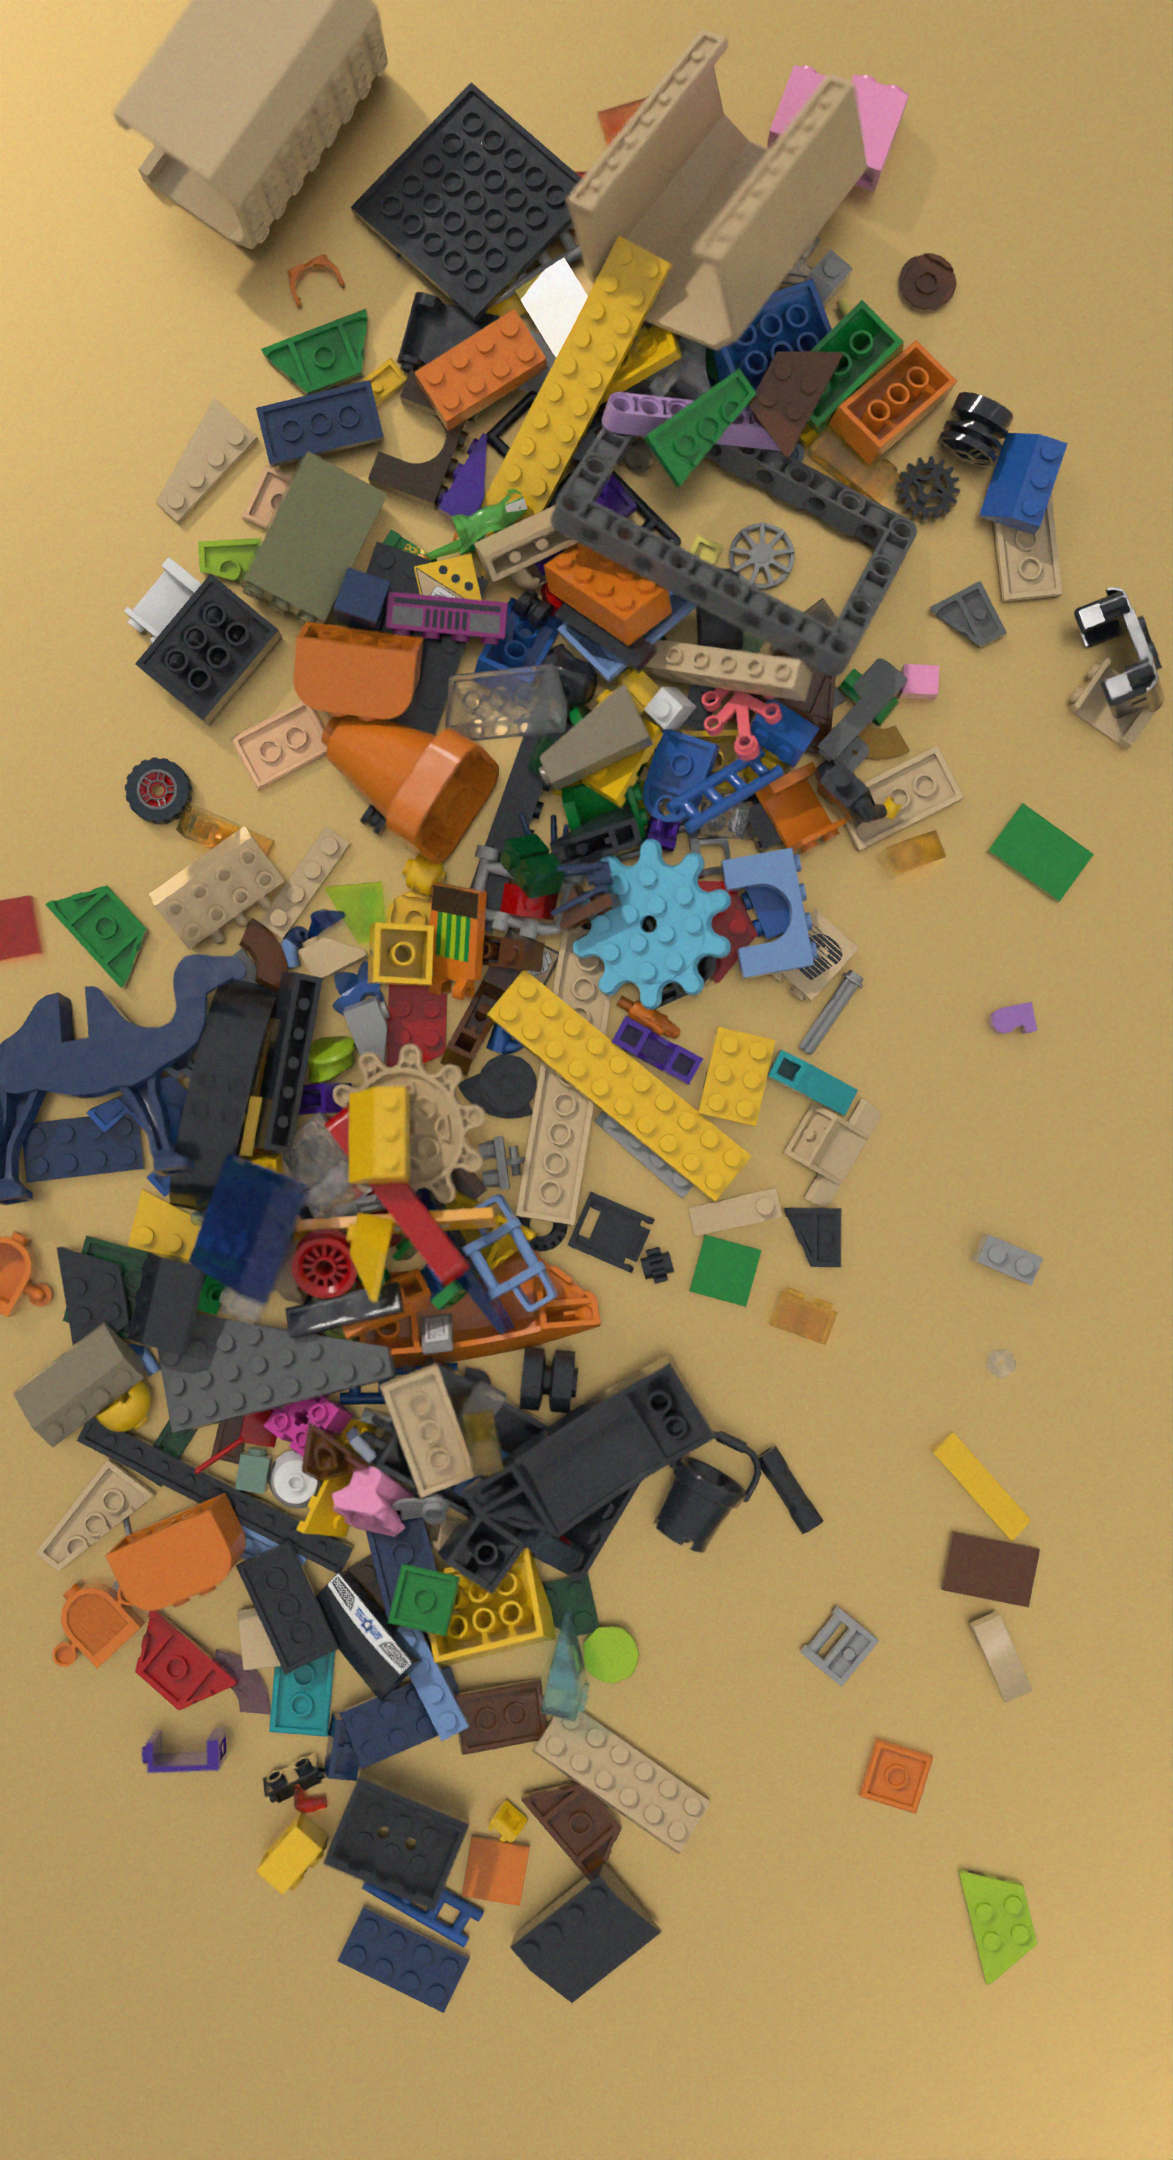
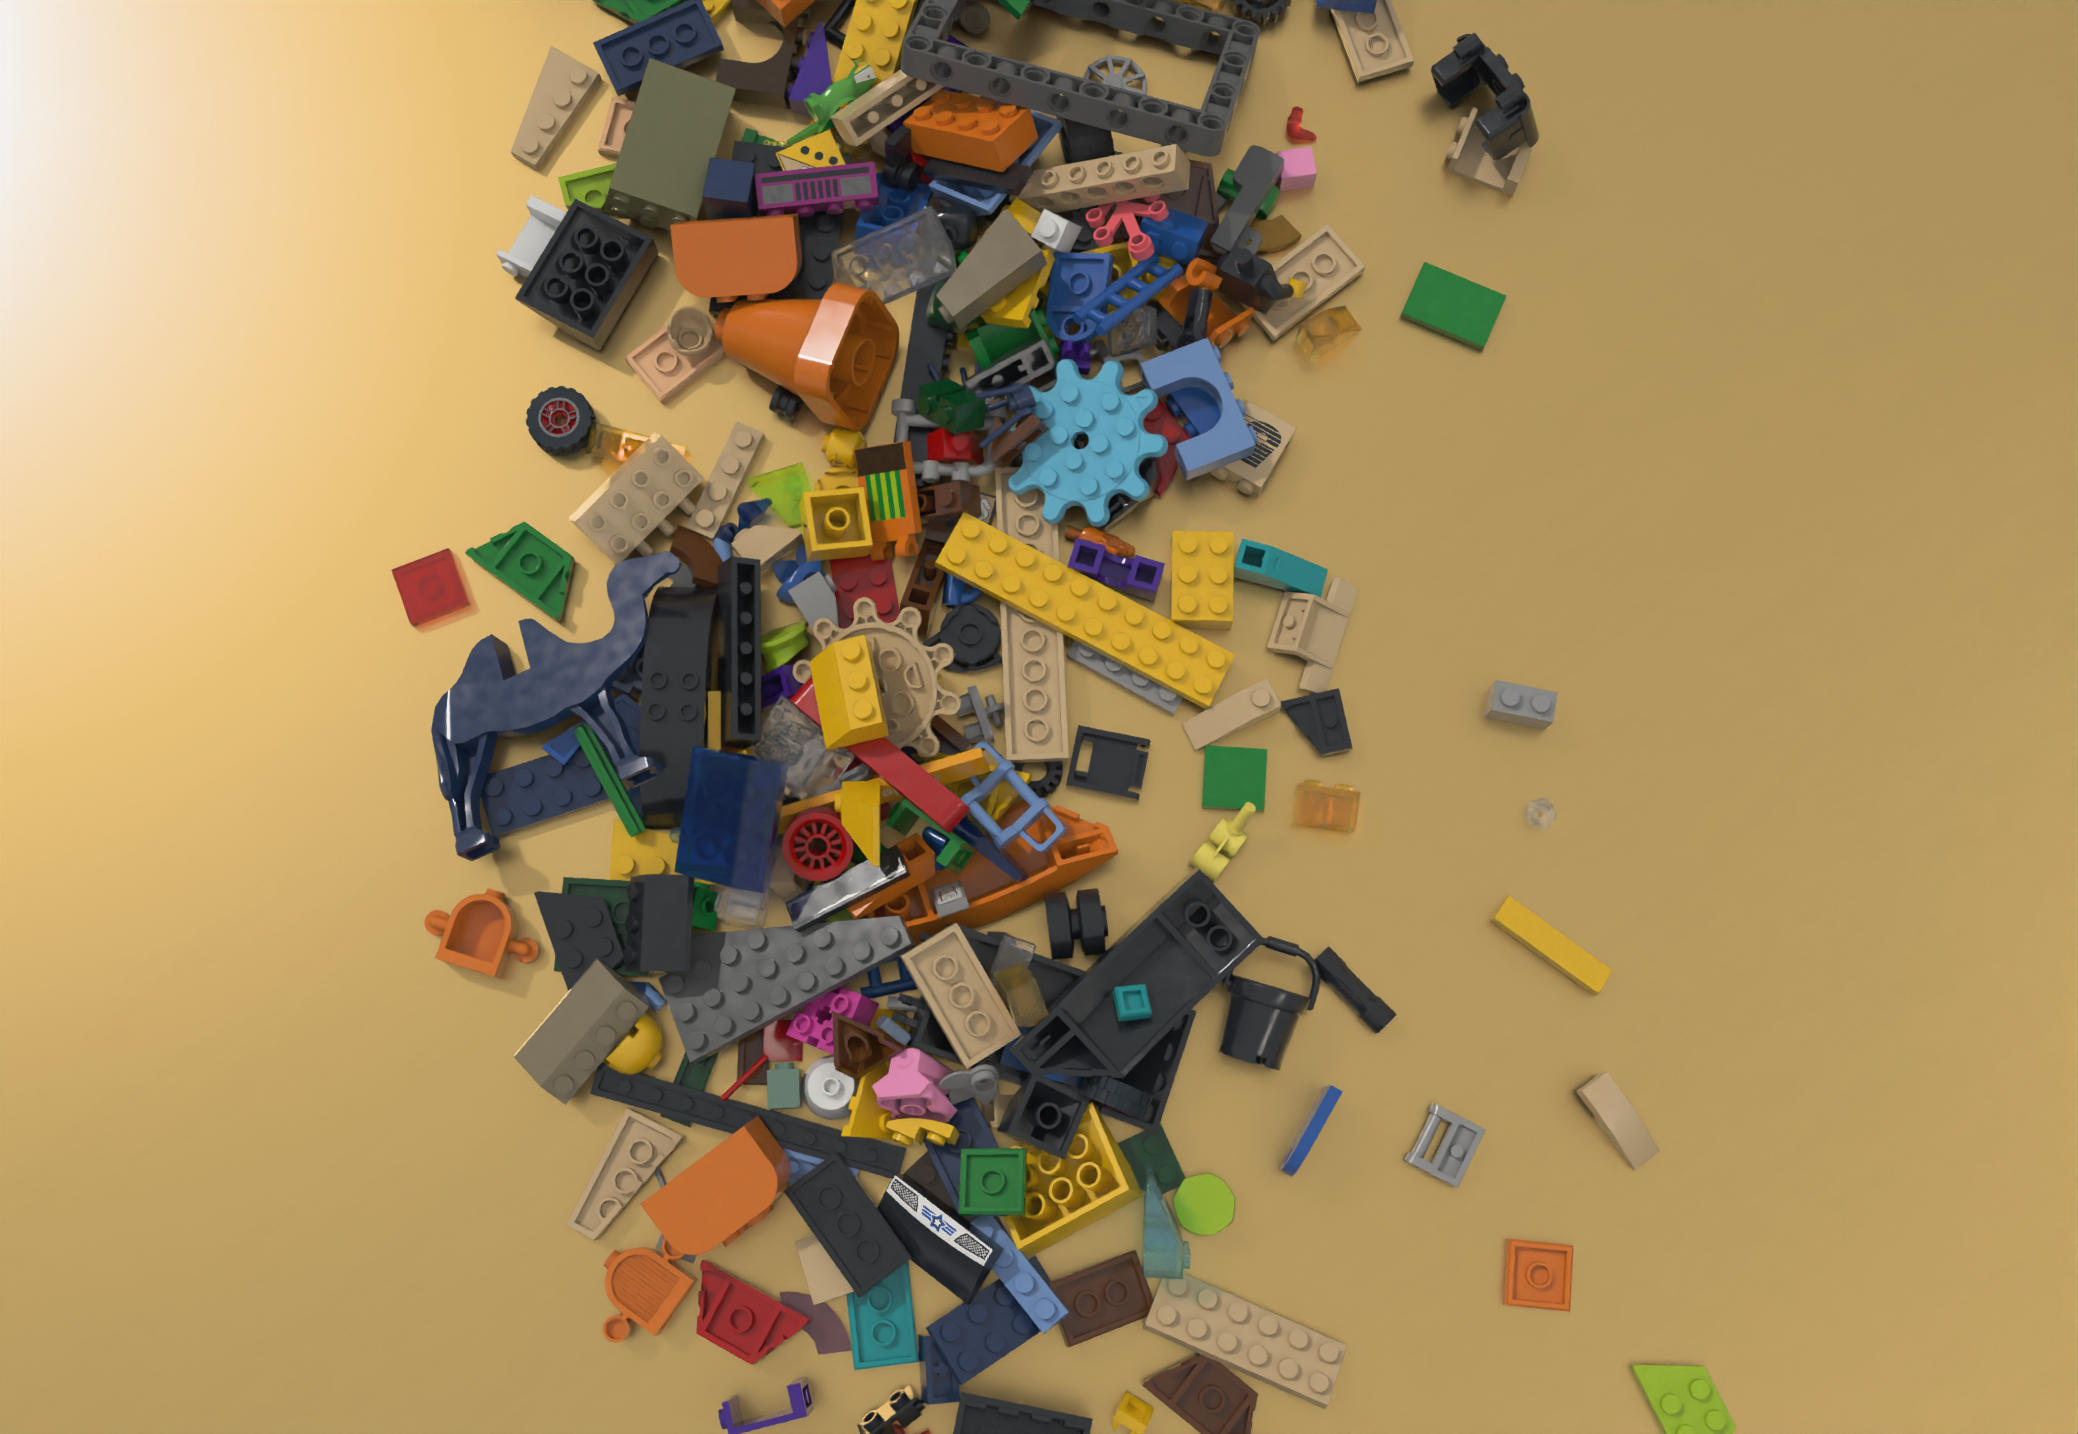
camera: 10 degrees left, 10 degrees down
black gear [640,1247,674,1284] -> none
light grey axle [799,970,864,1055] -> none
dark grey wing [930,581,1007,648] -> none
reddish brown tile [941,1531,1040,1607] -> none
medium lavender leg [989,1002,1038,1034] -> none
none -> green axle [574,723,646,837]
none -> tan hair [667,307,713,356]
none -> black tile [885,125,911,168]
none -> yellow slope [886,1118,960,1147]
none -> teal tile [1112,984,1152,1021]
none -> piece [1180,258,1223,343]
none -> light yellow beam [1189,802,1256,882]
none -> blue tile [1280,1085,1343,1177]
none -> clear red animal [1286,106,1317,140]

